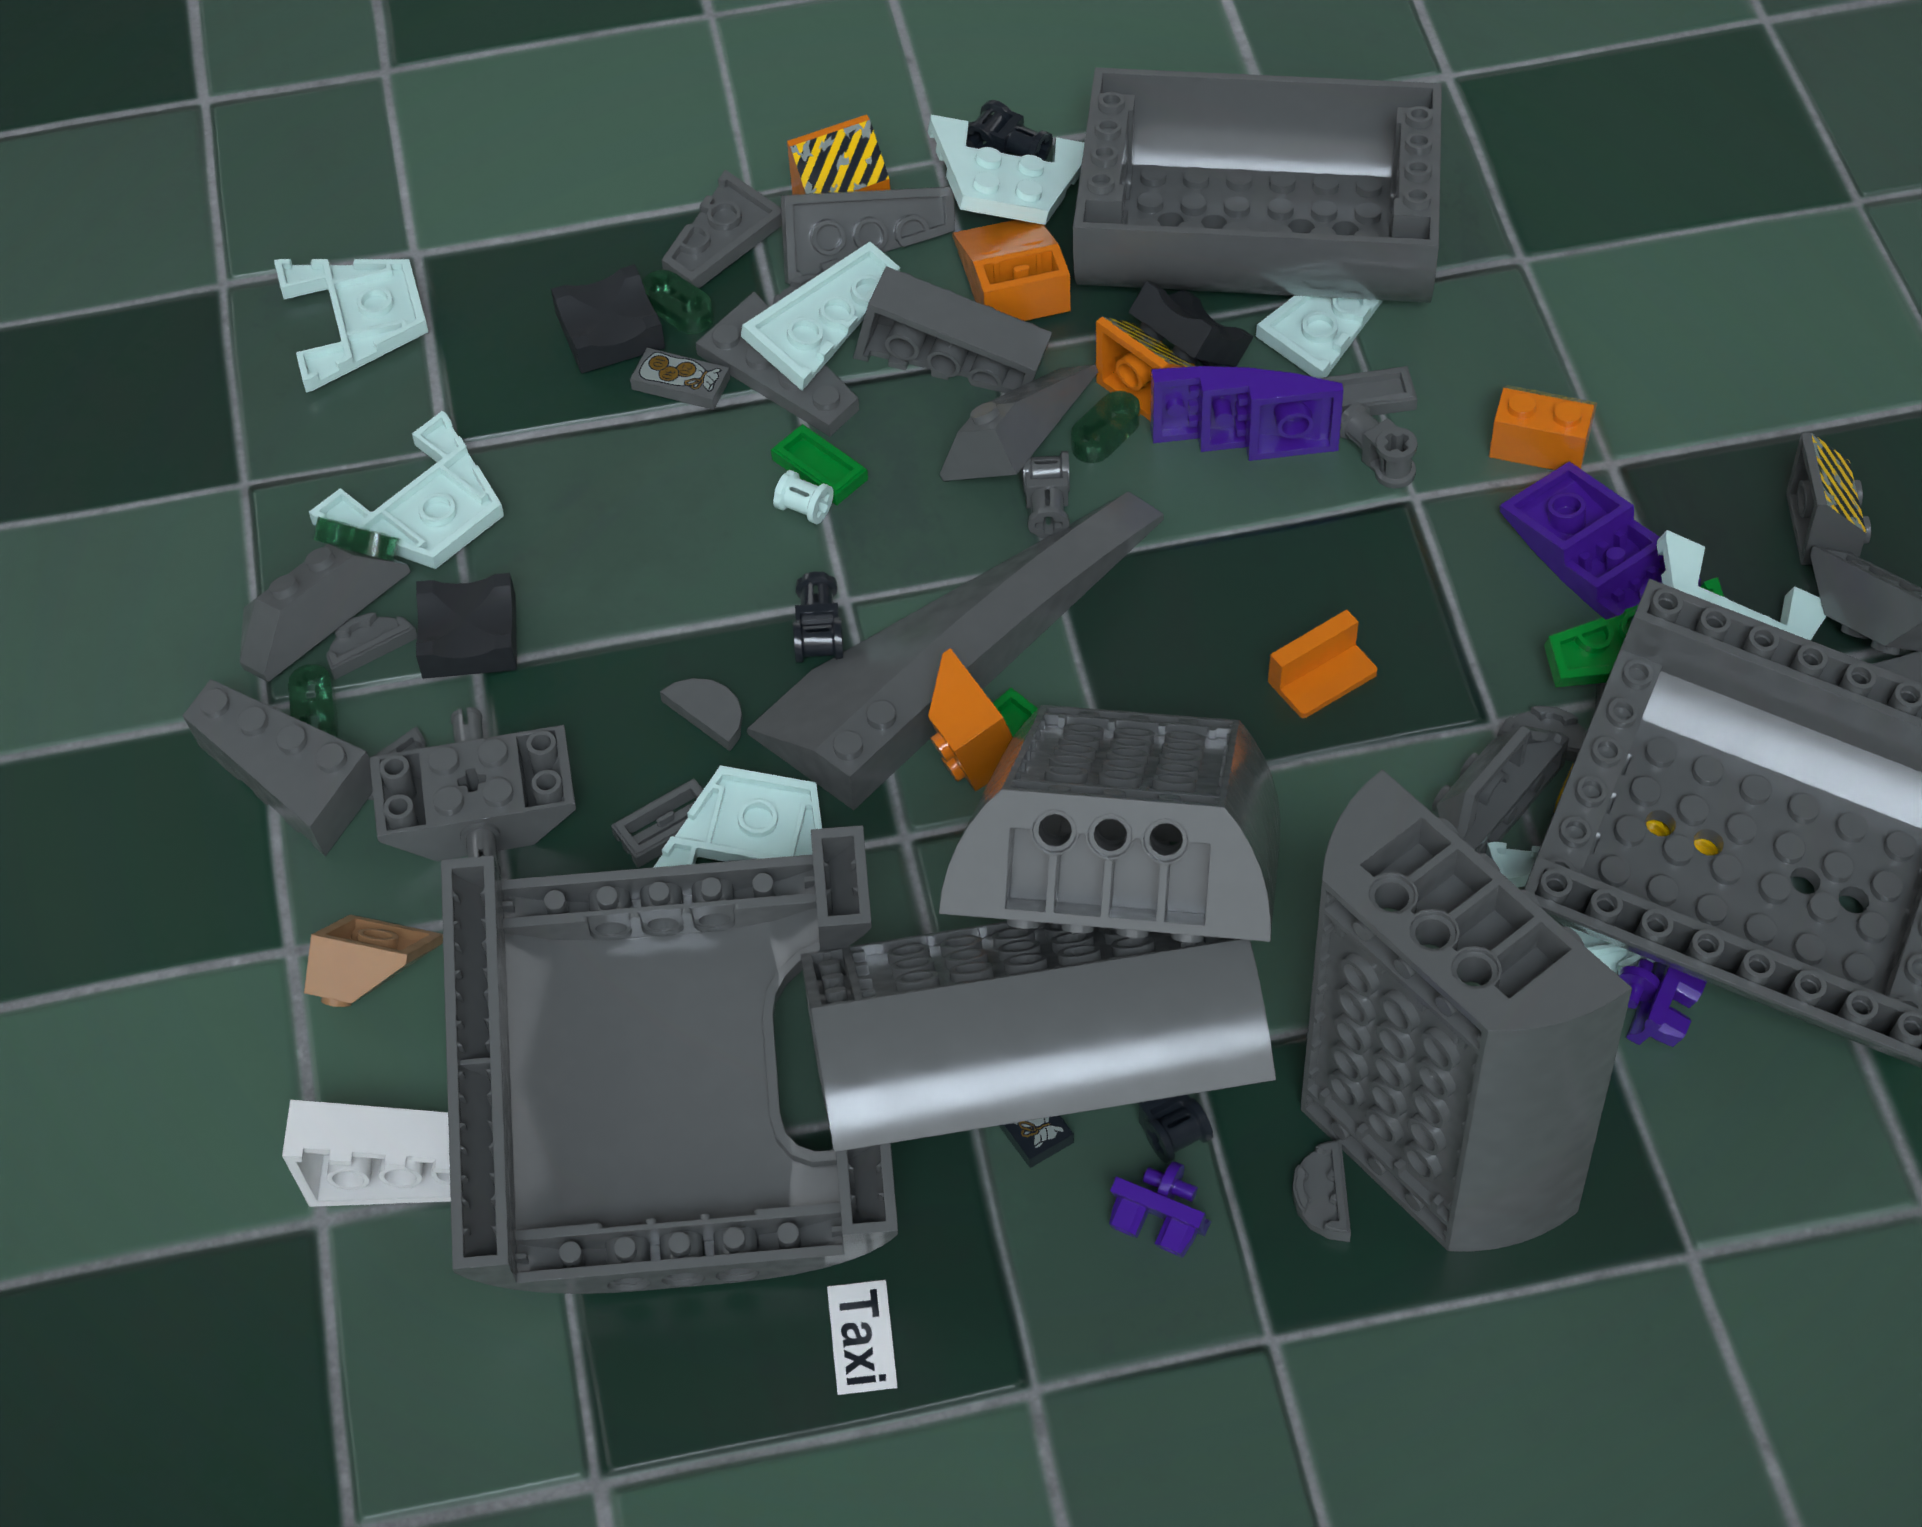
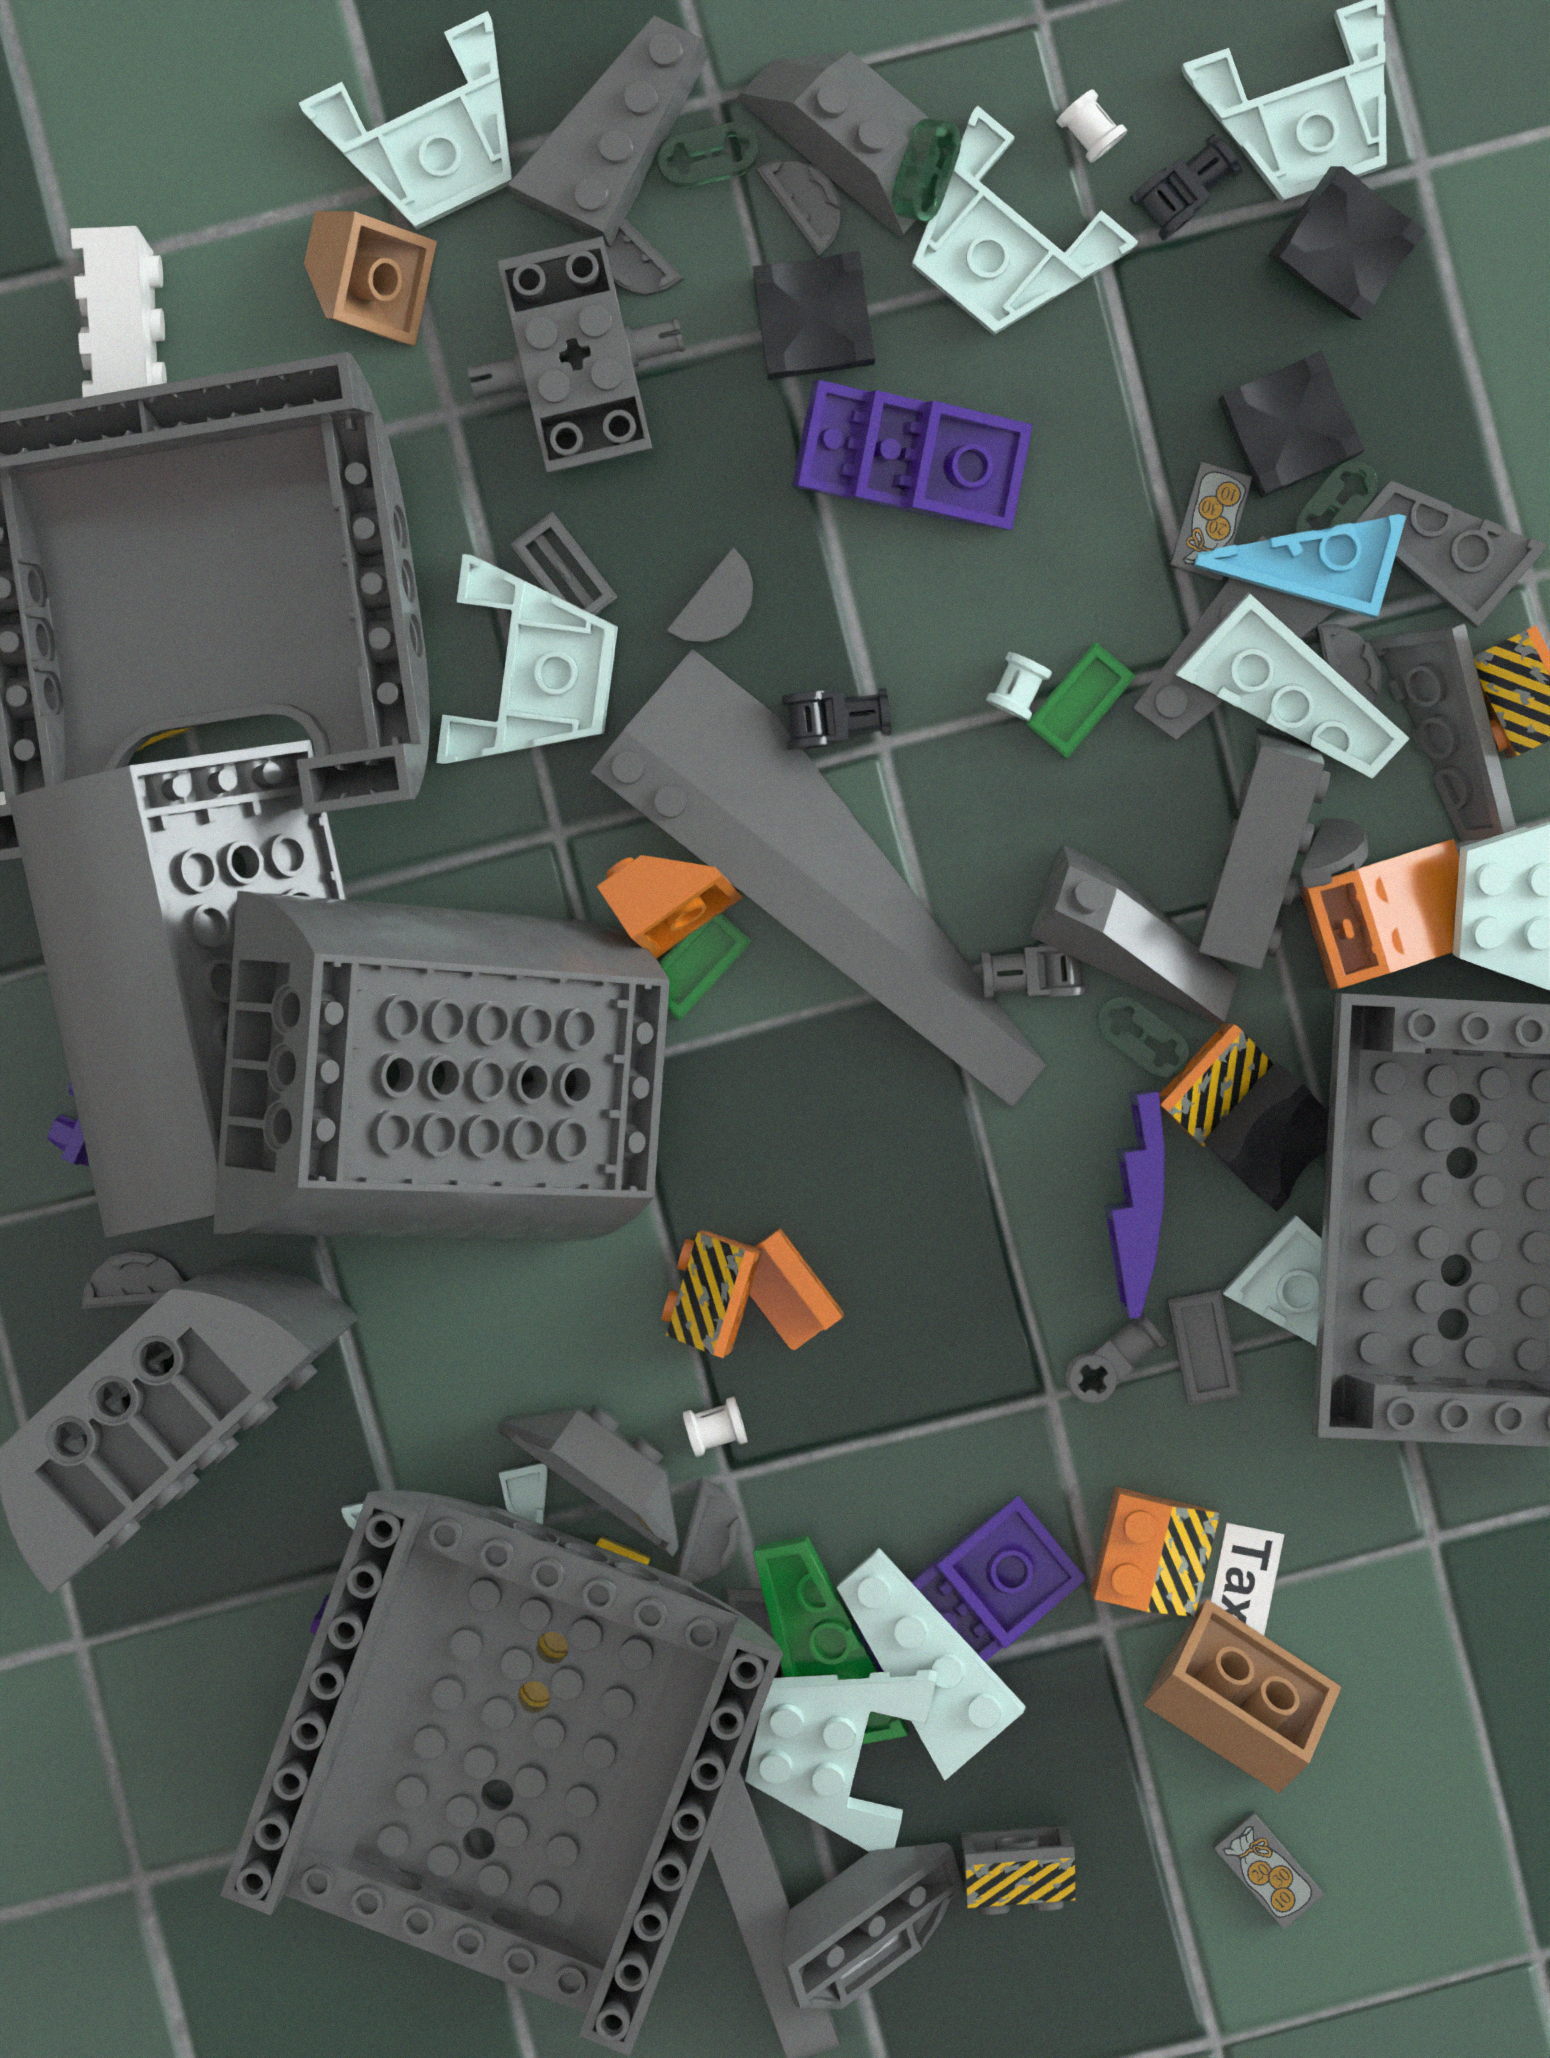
camera: 85 degrees right, 35 degrees up
none -> light aqua wing [299,11,513,230]
none -> slope [661,1230,763,1358]
none -> white bush [683,1396,748,1457]
none -> dark purple slope [792,380,1033,531]
none -> light aqua wing [837,1548,1026,1781]
none -> white bush [1056,89,1128,163]
none -> black connector [1129,134,1243,241]
none -> medium nougat slope [1143,1599,1341,1794]
none -> medium azure wing [1193,514,1406,619]
none -> white sticker [1211,1523,1285,1636]
none -> tile [1212,1810,1325,1929]
none -> black brick [1268,166,1427,321]
none -> dark grey tile [1300,819,1369,888]

